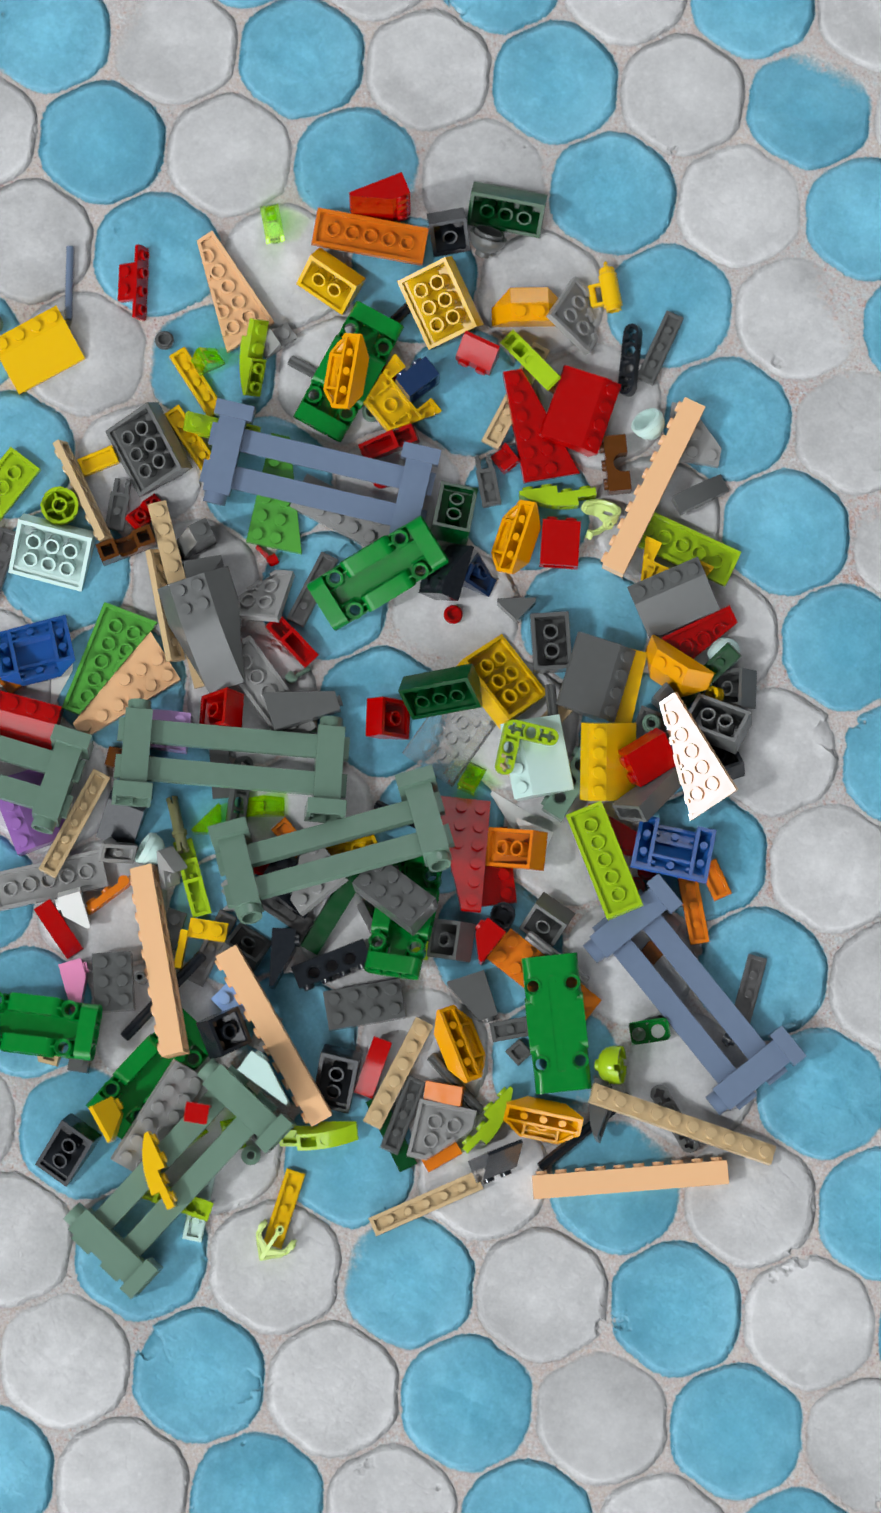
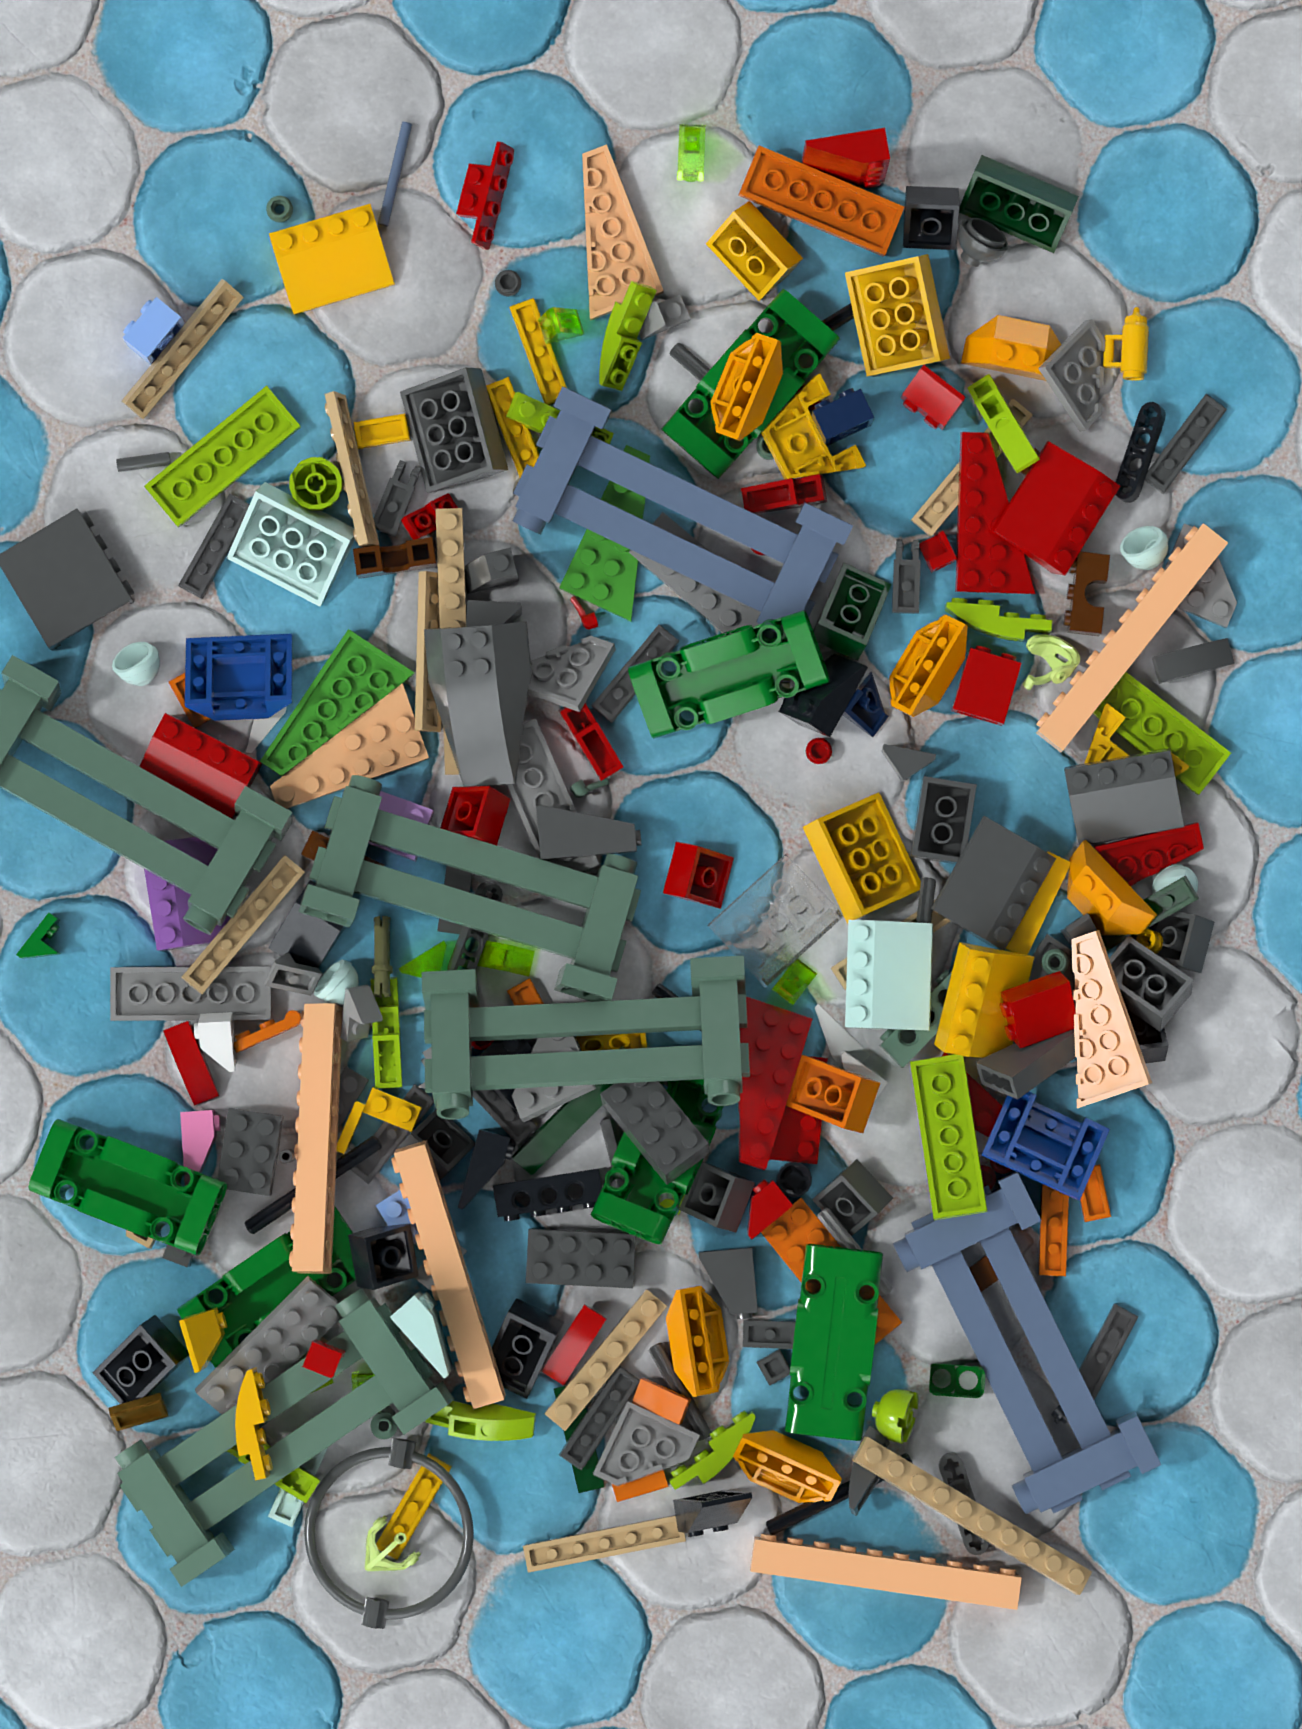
camera: 10 degrees right, 5 degrees up
dark green slope [398,664,483,720] -> none
lime beam [495,720,559,775] -> none
none -> pearl gold tile [109,1393,168,1431]
none -> dark grey piece [304,1438,474,1629]

